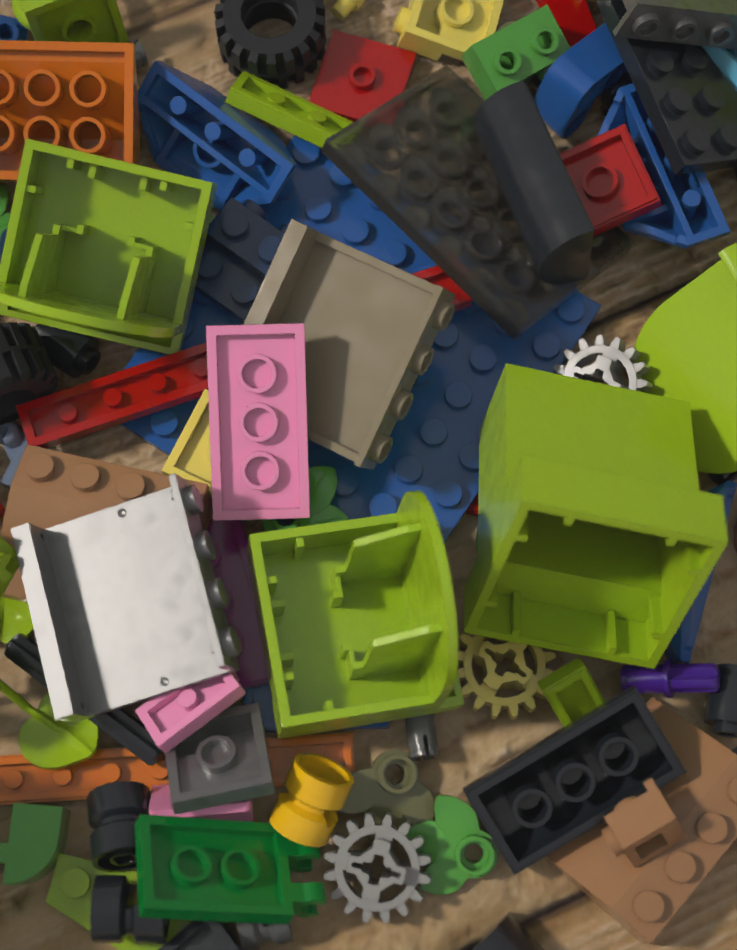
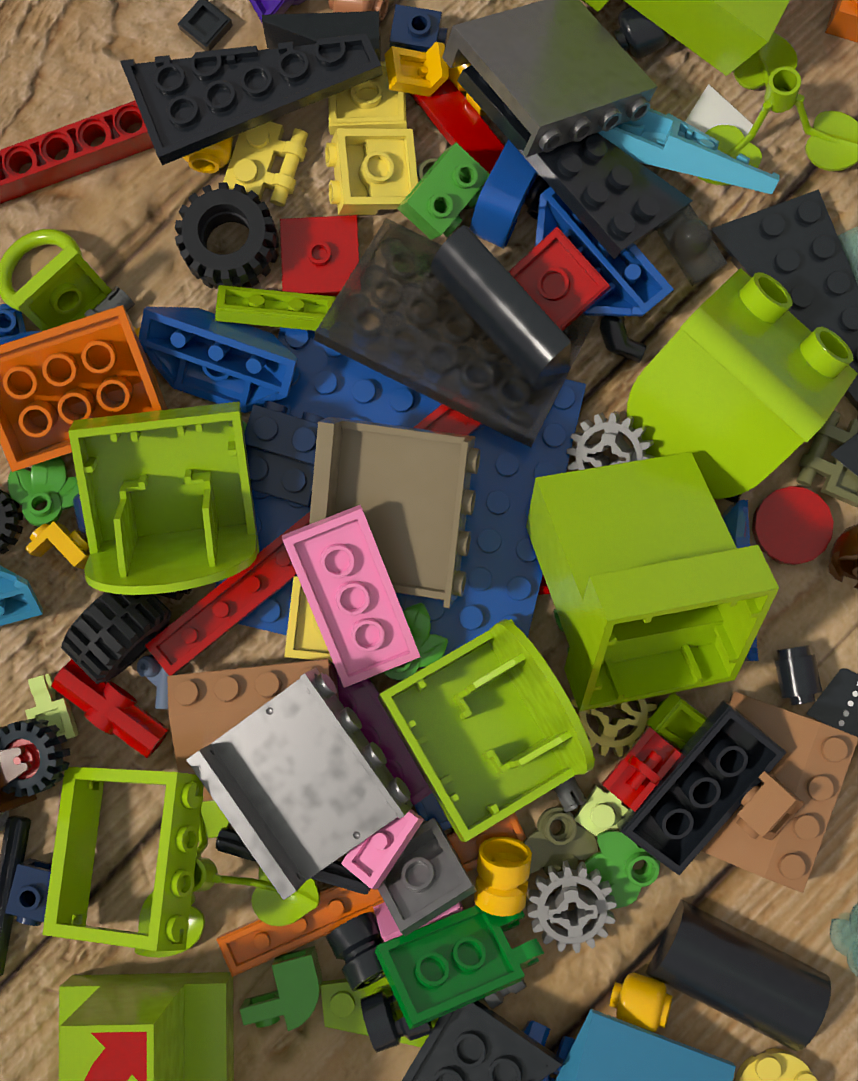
camera: 20 degrees left, 10 degrees up
dark purple axle [620,659,720,698] -> none
none -> yellowish green plate [574,785,628,836]
none -> black arm [599,316,647,363]
none -> red hips [602,727,682,812]

